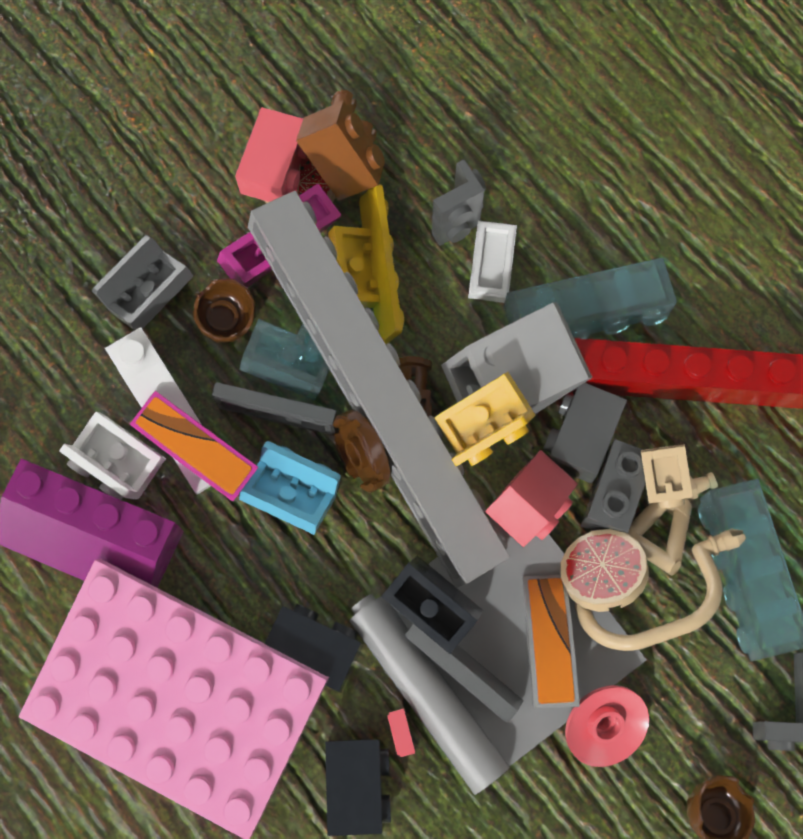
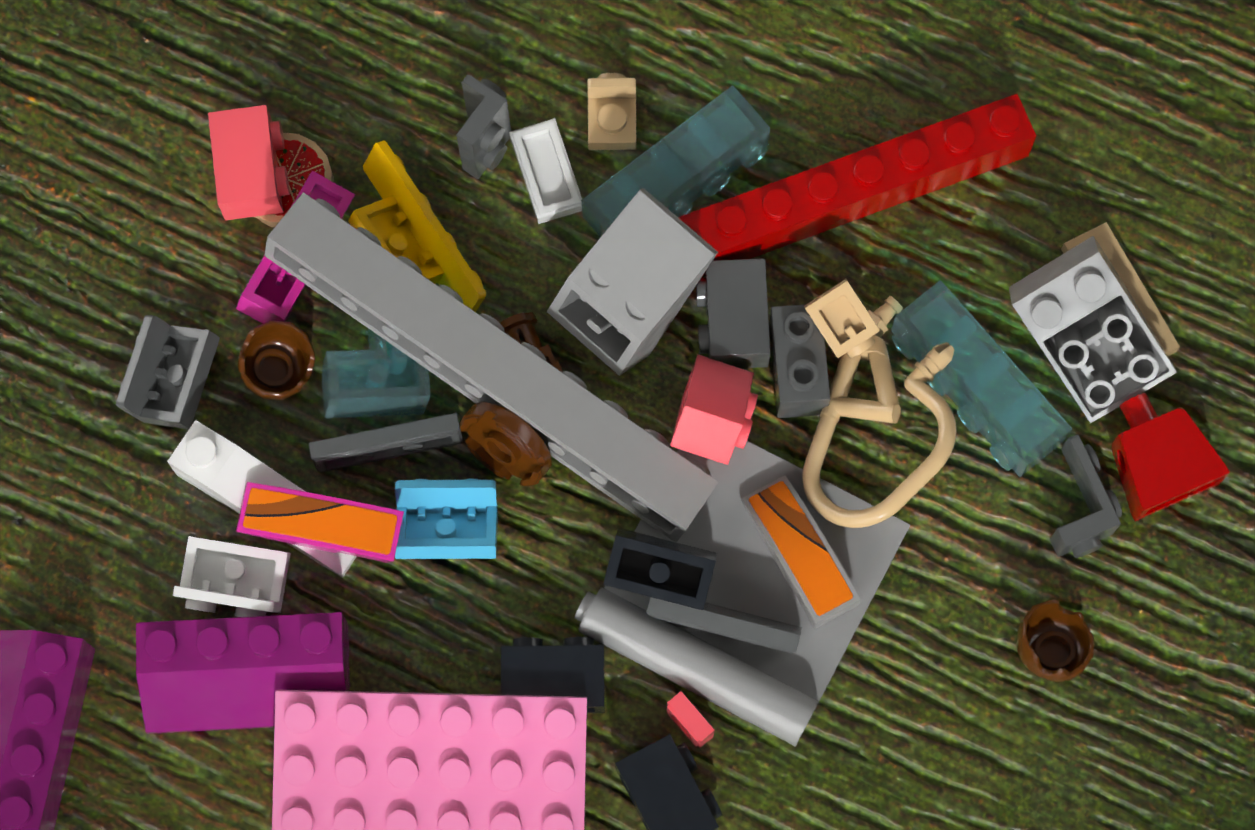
camera: 25 degrees left, 0 degrees up
dark orange brick [296,90,385,201] -> none
yellow bracket [434,371,536,466] -> none
tile [561,529,649,612] -> none
coral dish [565,685,649,767] -> none
none -> tan bracket [587,73,636,150]

